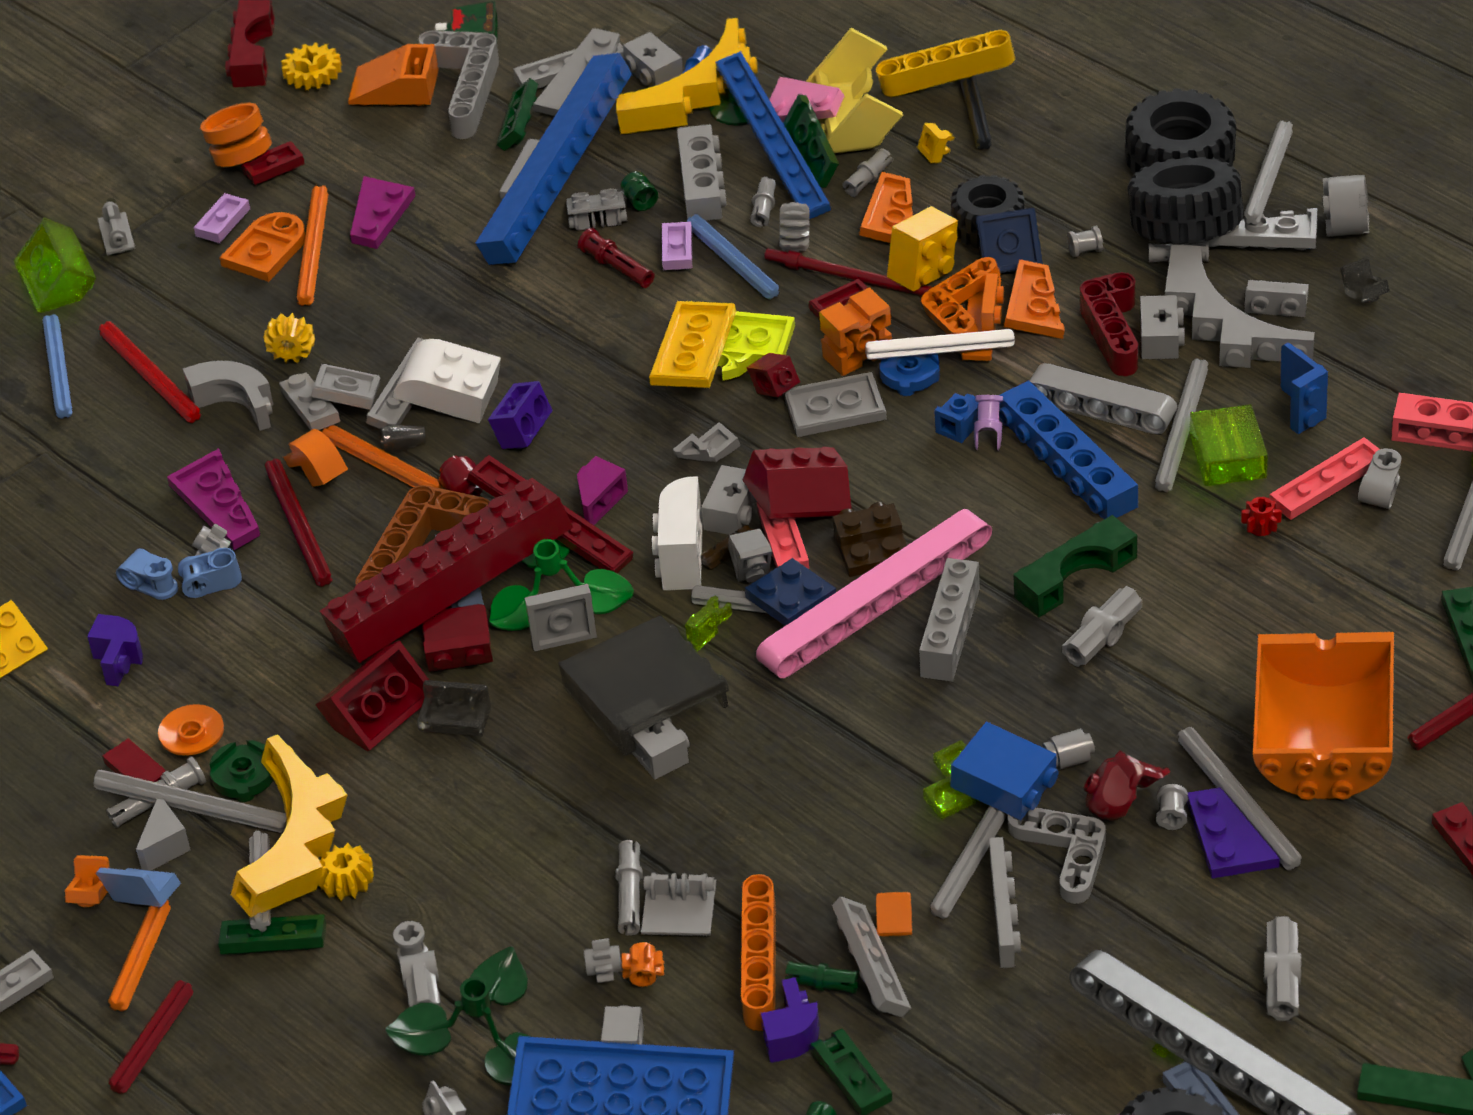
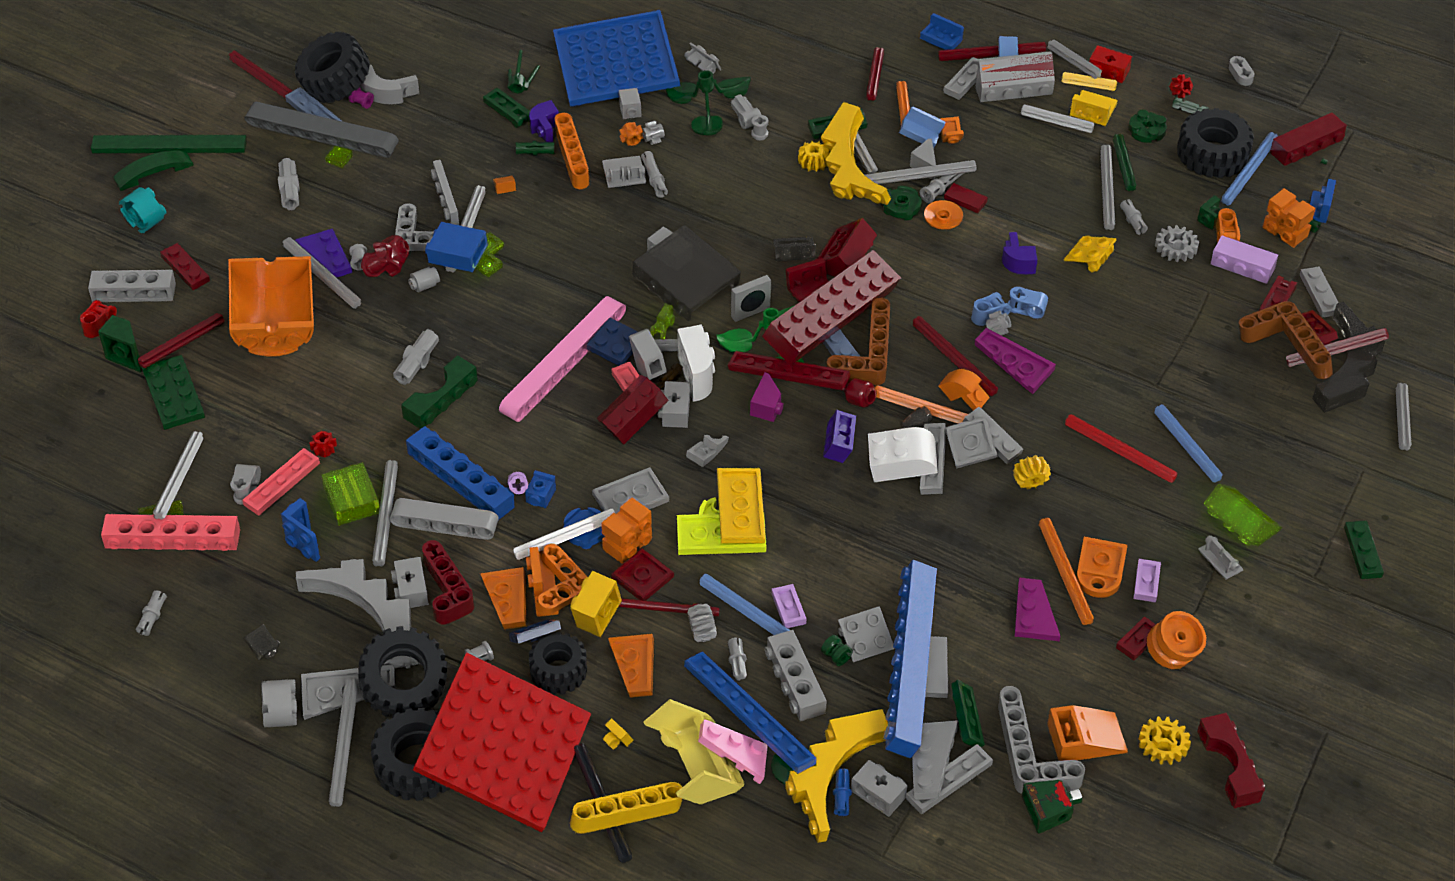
camera: 160 degrees right, 5 degrees up
light grey arch [183,361,273,431] -> none
dark red pin [578,228,655,288] -> none
dark red brick [746,353,800,397] -> none
dark green wing [783,94,839,188] -> none
light grey plate [832,896,911,1017] -> none
dark brown plate [833,502,907,577] -> none
light grey pin [843,148,893,197] -> none
light grey brick [919,558,980,682] -> none
light grey bracket [1245,280,1309,317] -> none
none -> red plate [412,652,591,832]

